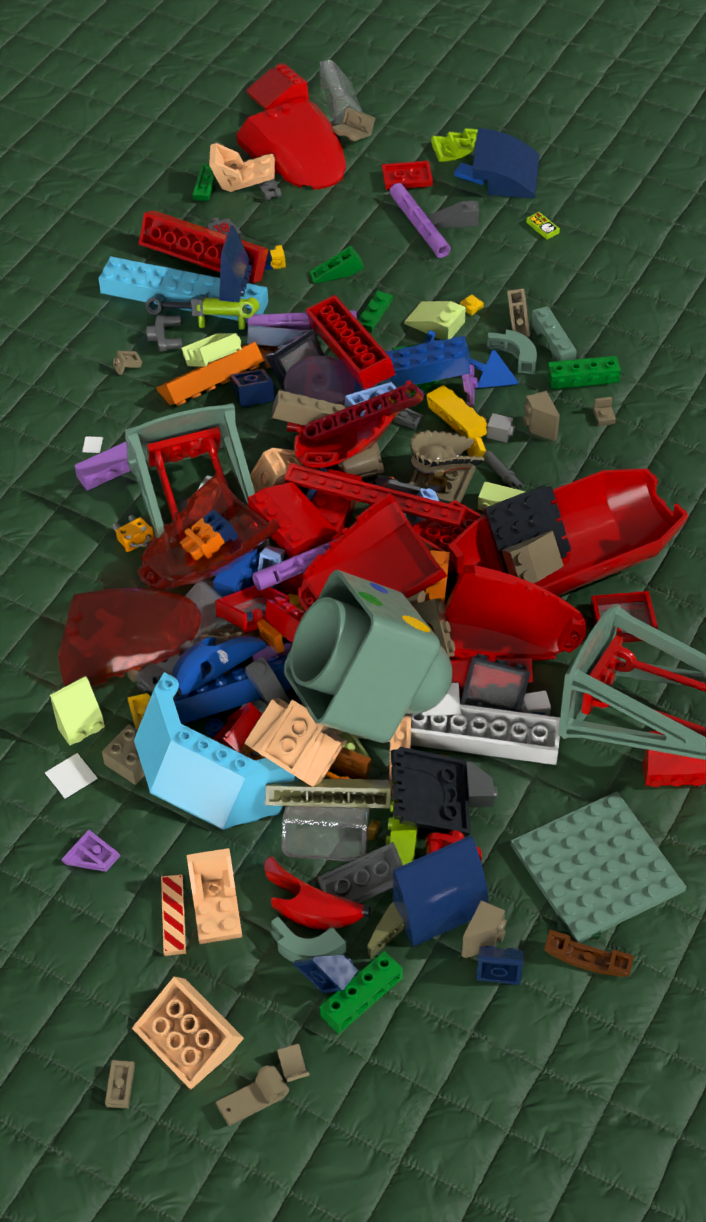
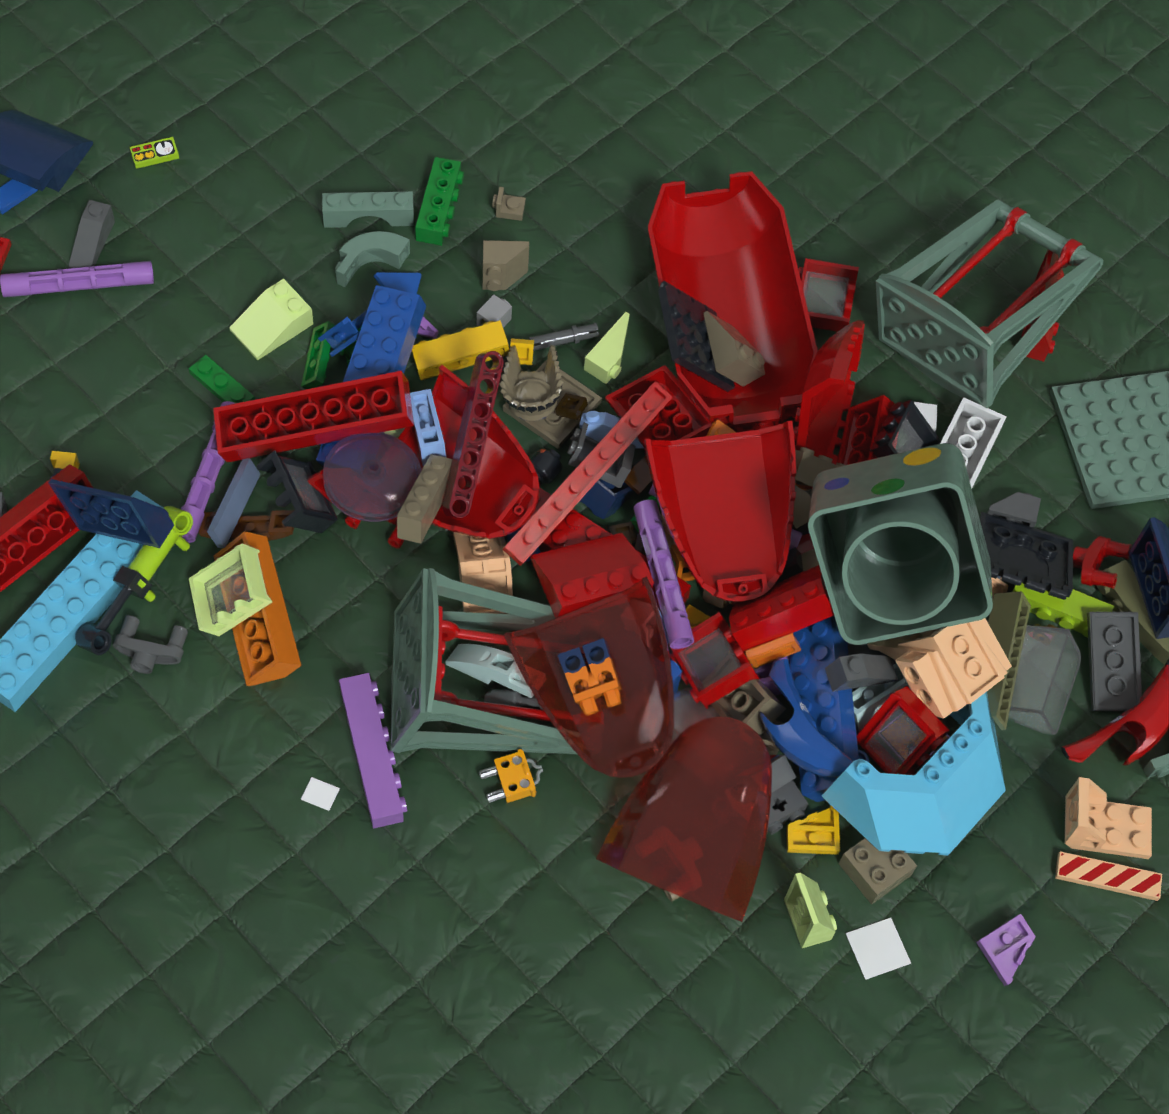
camera: 80 degrees left, 10 degrees up
dark tan bracket [113,351,142,375] -> none
dark blue slope [230,369,274,407] -> none
green slope [309,246,364,284] -> none
yellow plate [460,295,484,316] -> none
dark tan slope [507,288,531,338] -> none

